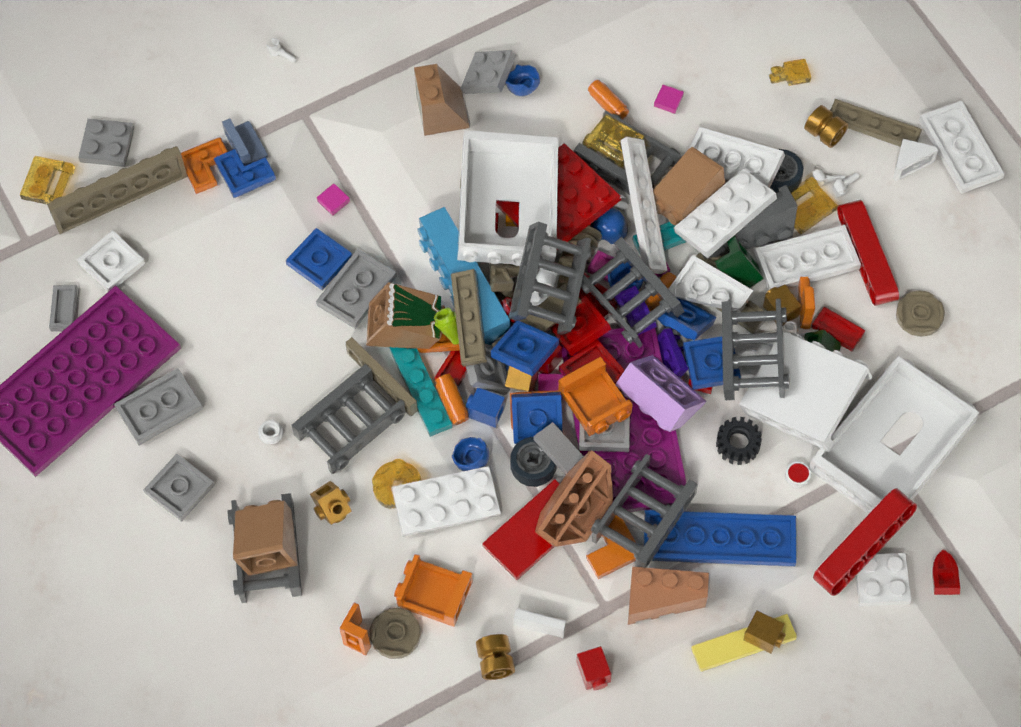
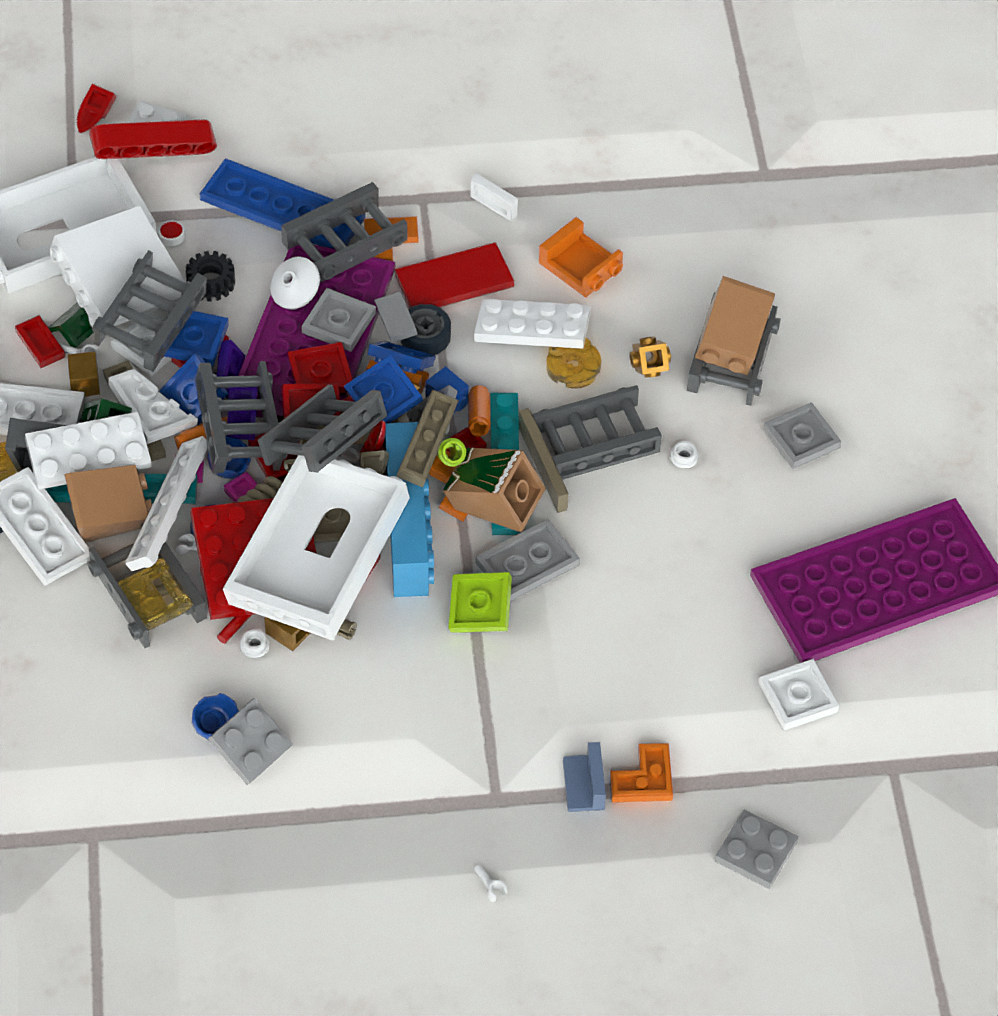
camera: 160 degrees left, 10 degrees down
clear yellow plate [20,156,75,204] -> none
dark tan plate [47,146,188,234] -> none
light grey tile [49,285,79,332] -> none
light grey plate [114,368,203,445] -> none
blue plate [214,149,276,198] -> none
blue plate [285,228,352,290] -> none
dark pink tile [317,184,350,216] -> none
orange panel [339,602,371,656] -> none
dark tan tile [370,608,421,659] -> none
medium nougat slope [414,64,469,136] -> none
blue hair [452,437,490,471] -> none
pearl gold wheel [476,634,515,680] -> none
nougat wedge [535,450,613,547] -> none
orange panel [558,357,632,437] -> none
red brick [576,646,611,690] -> none
orange piece [588,80,629,120] -> none
lavender slope [615,355,706,432] -> none
nougat wedge [628,567,709,625] -> none
dark pink tile [654,85,684,114] -> none
light yellow tile [691,614,797,672] -> none
pearl gold brick [743,610,786,654] -> none
orange tile [797,277,815,329] -> none
none -> white dish [270,257,320,309]
none -> lime plate [448,572,512,633]

